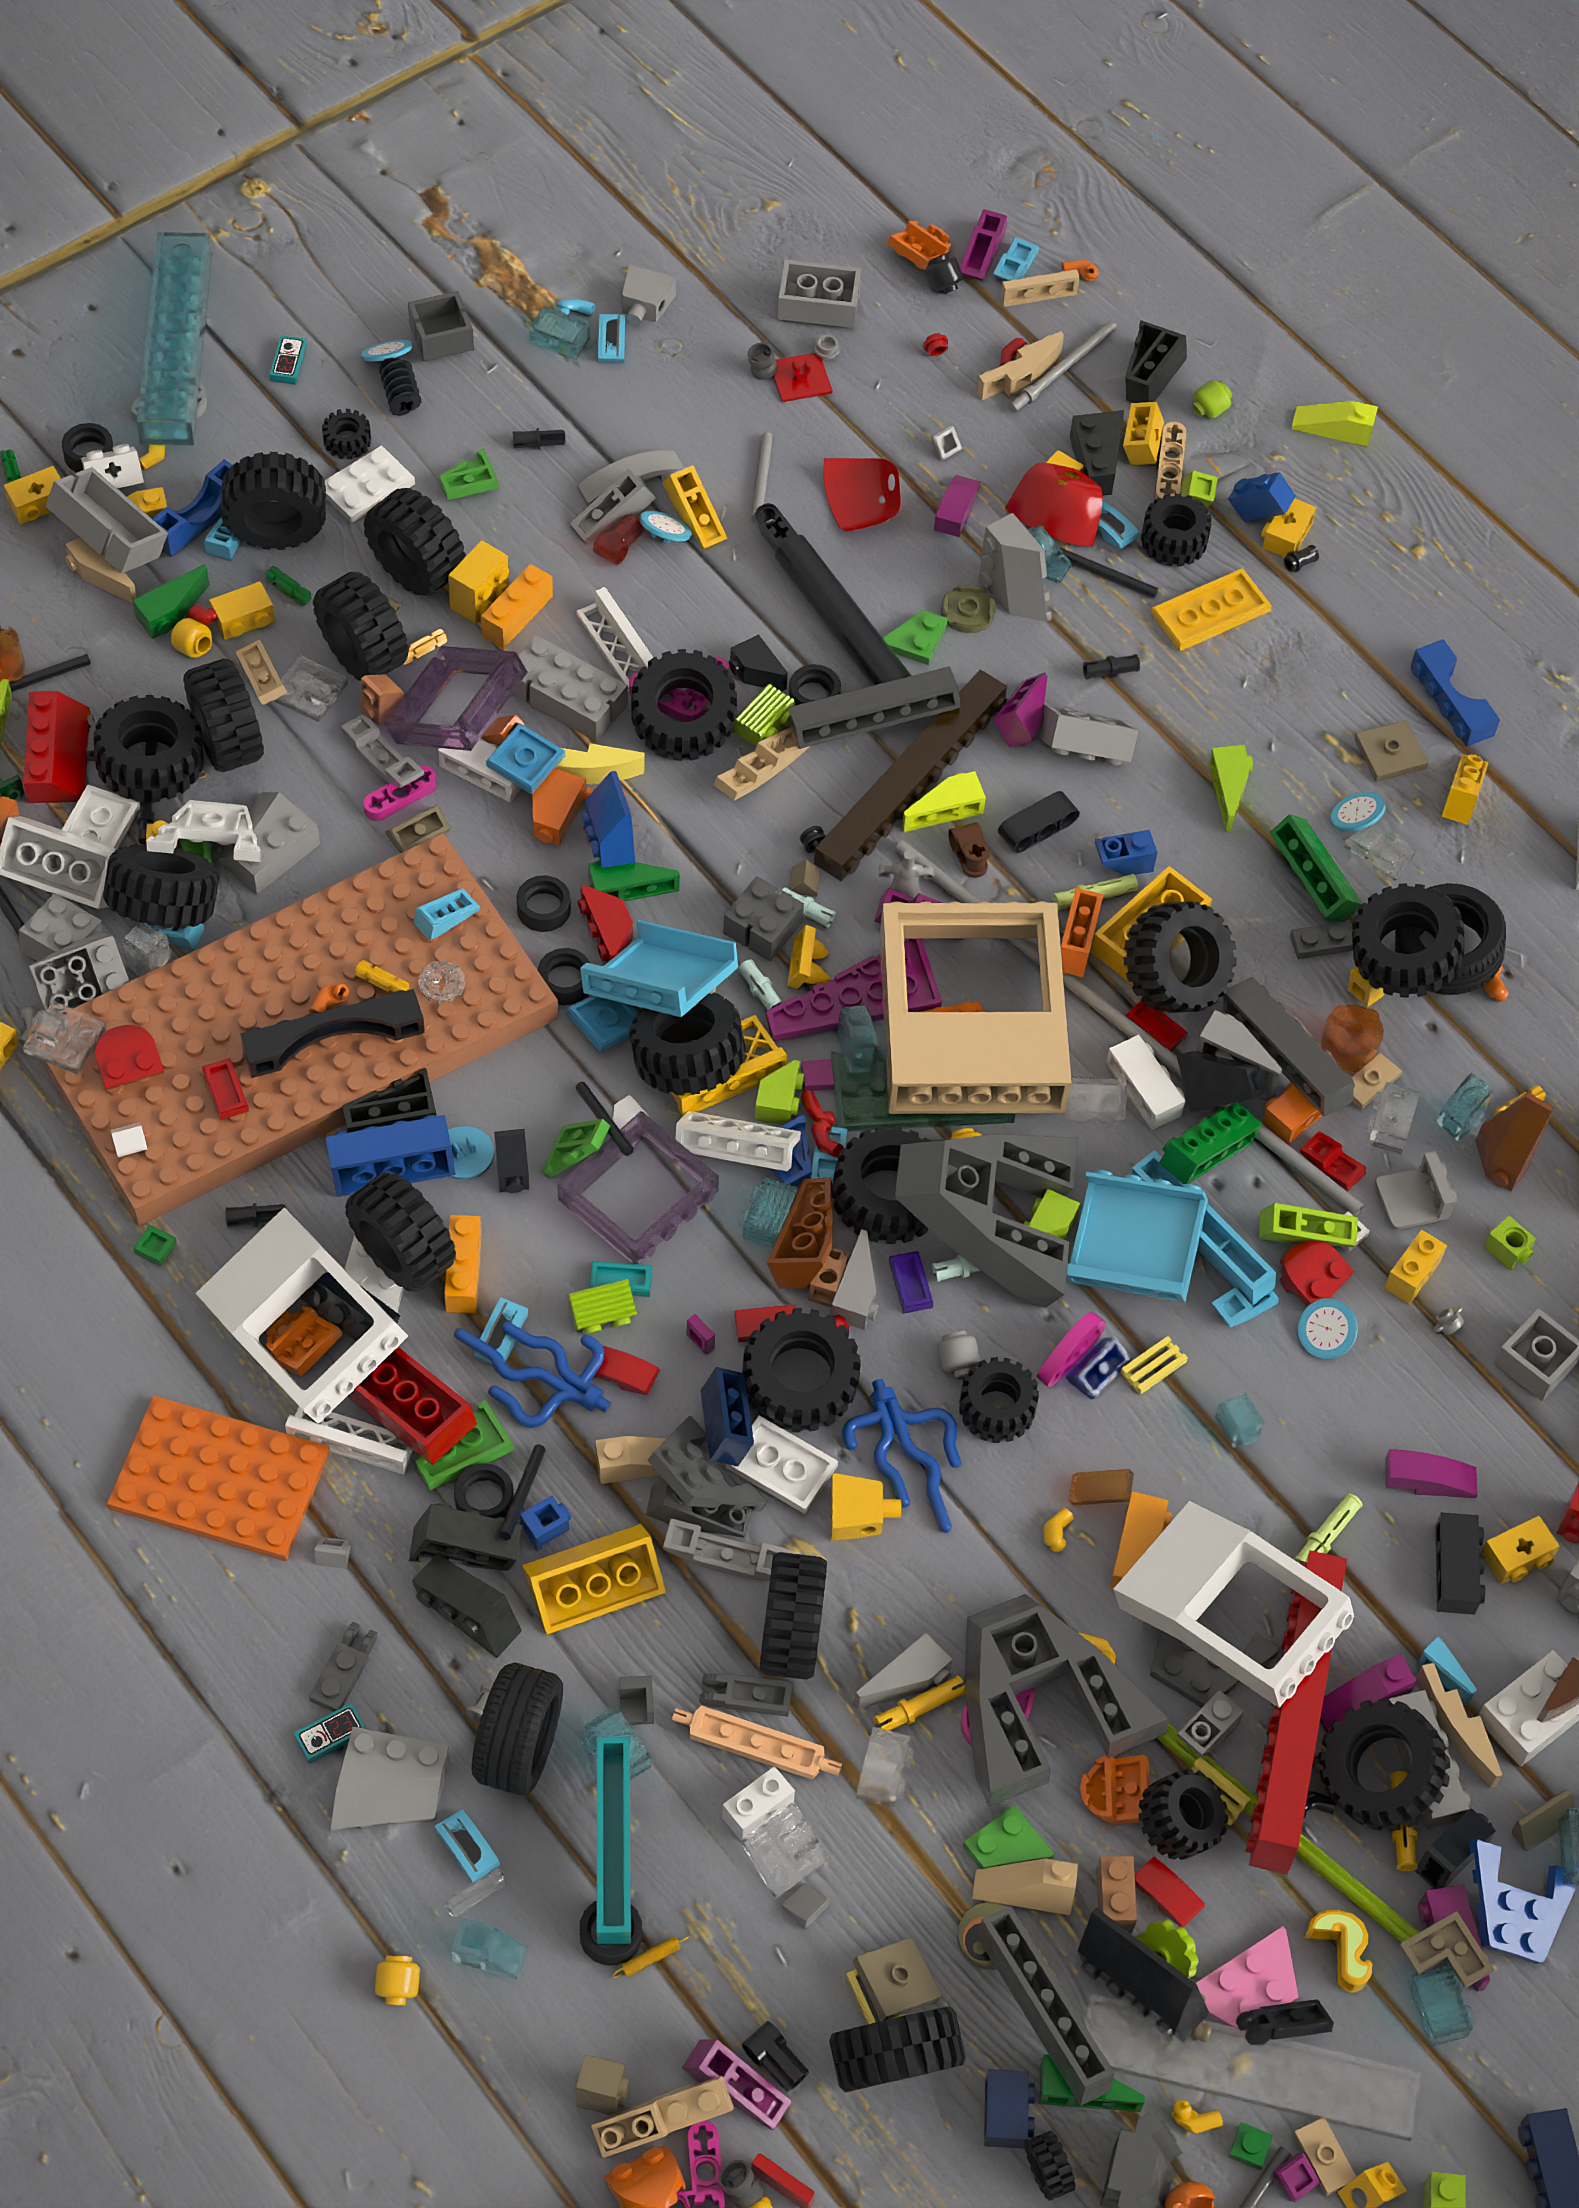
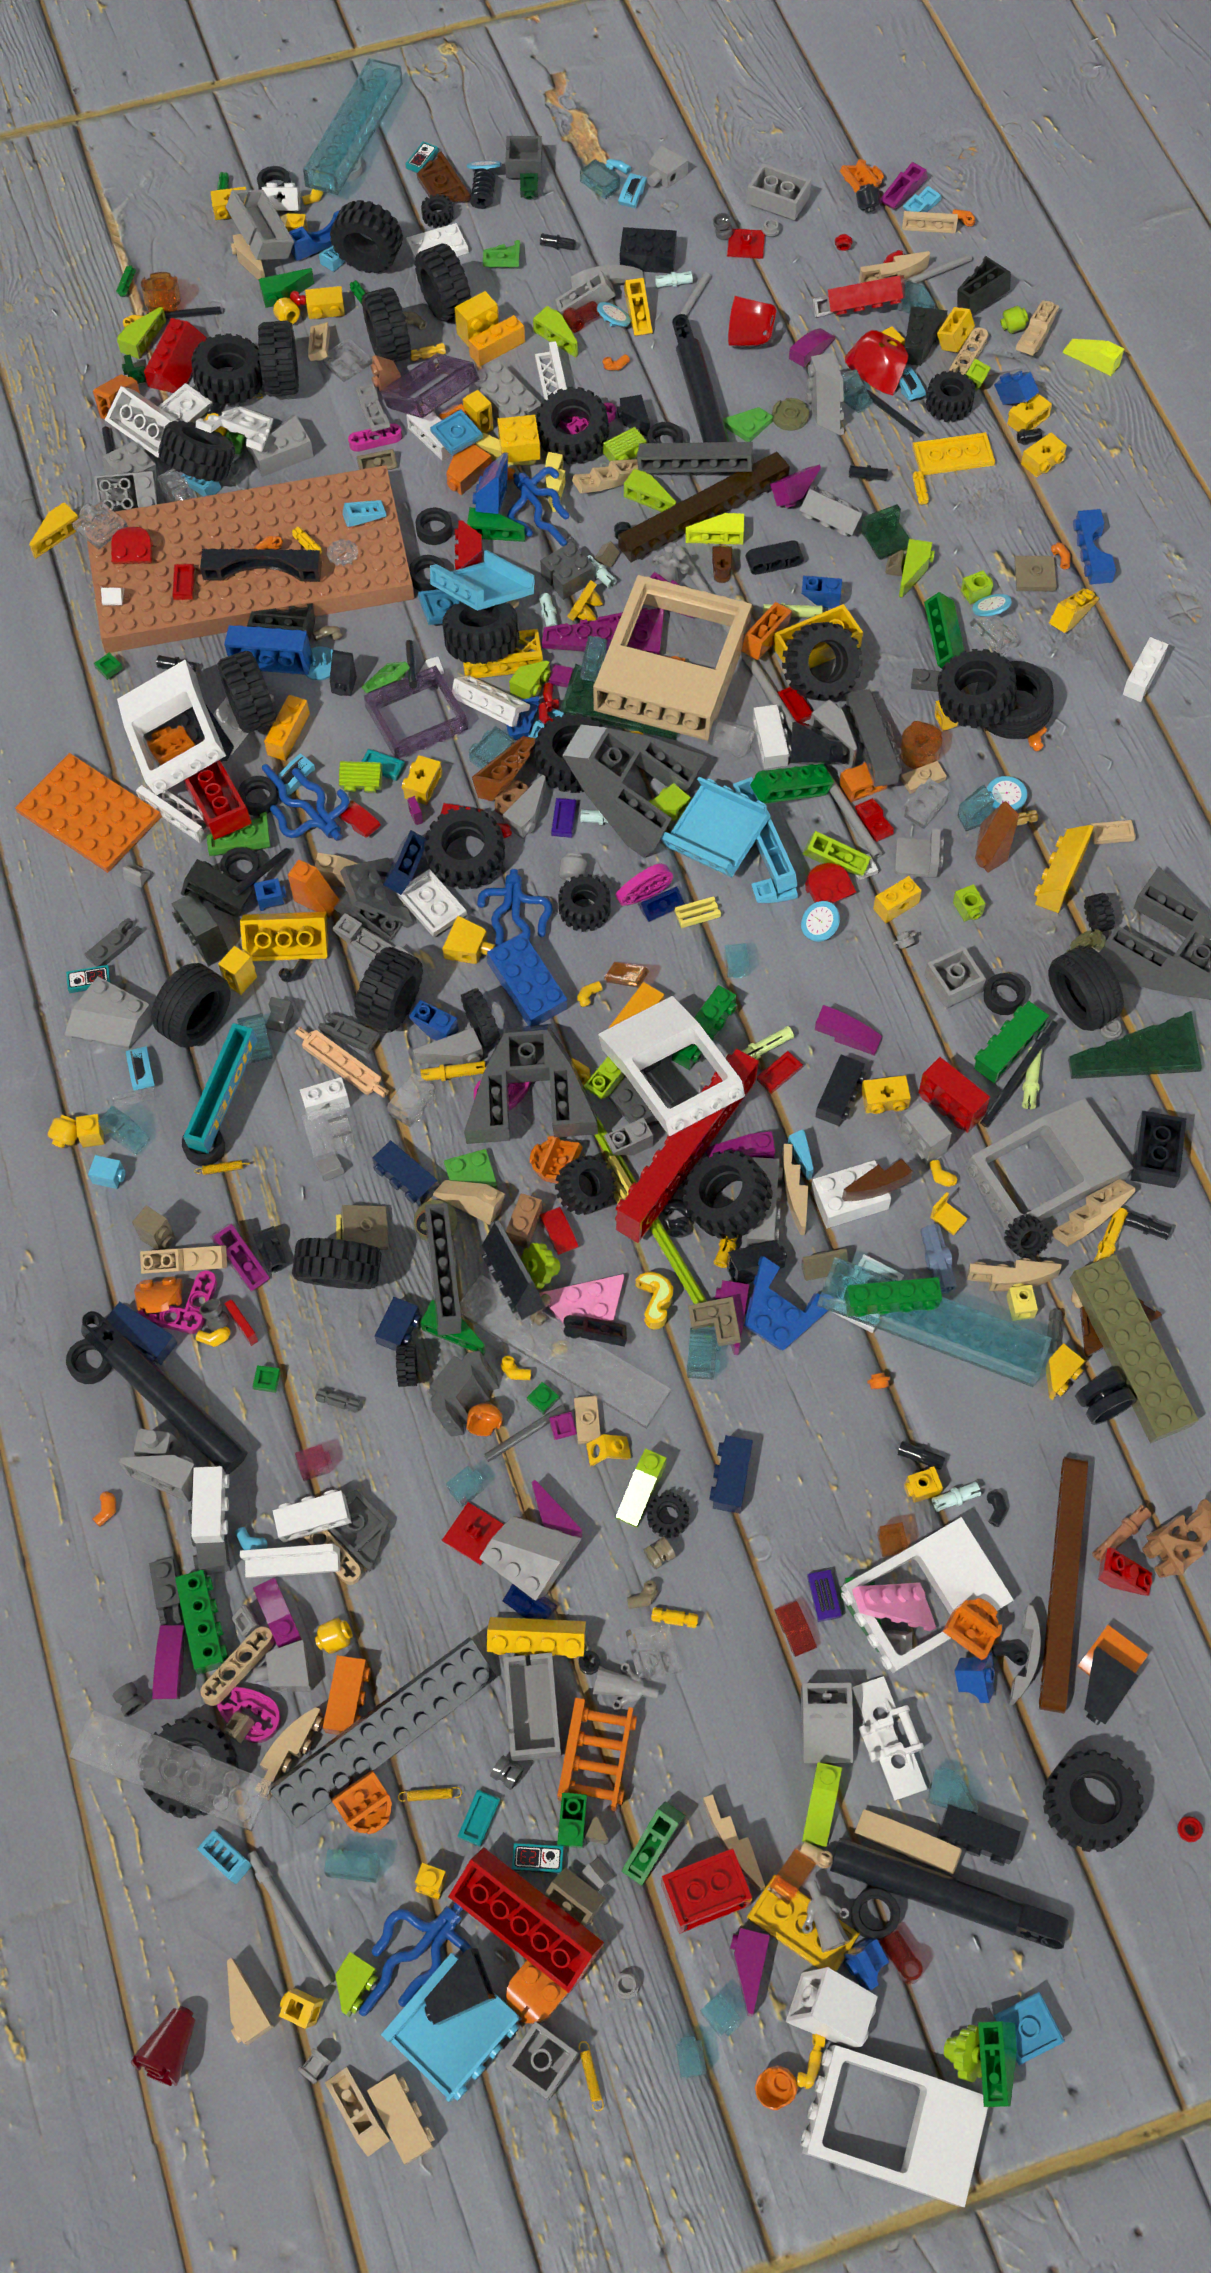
camera: 25 degrees right, 5 degrees up
none -> yellow brick [76,1114,105,1148]
none -> medium azure brick [88,1155,125,1189]
none -> yellow brick [218,946,257,995]
none -> black tyre [238,776,278,816]
none -> black arm [278,959,308,983]
none -> orange slope [288,859,339,918]
none -> dark tan arm [312,626,342,641]
none -> dark blue brick [372,1140,439,1206]
none -> yellow brick [402,755,443,805]
none -> blue slope [409,1000,459,1041]
none -> reddish brown wing [417,151,471,202]
none -> black tyre [461,988,500,1047]
none -> yellow brick [463,390,494,434]
none -> blue brick [487,932,568,1026]
none -> yellow brick [497,415,540,463]
none -> blue plant [507,466,570,547]
none -> dark green bracket [520,173,538,200]
none -> lime slope [533,306,578,358]
none -> light yellow slope [545,452,566,512]
none -> lime slope [584,1056,625,1099]
none -> orange arm [602,354,630,370]
none -> black brick [619,227,677,274]
none -> lime slope [624,468,676,512]
none -> light aqua pin [655,271,693,288]
none -> black bush [667,1219,688,1238]
none -> green brick [672,985,737,1070]
none -> red tile [756,1051,803,1094]
none -> red slope [828,275,905,315]
none -> clear green bracket [861,504,910,559]
none -> dark tan slope [885,550,905,576]
none -> clear light blue slope [898,281,935,313]
none -> yellow axle [913,471,929,505]
none -> lime brick [961,570,993,604]
none -> piece [986,776,1027,811]
none -> tan slope [1016,300,1059,356]
none -> yellow brick [1021,432,1067,478]
none -> orange arm [1051,542,1071,569]

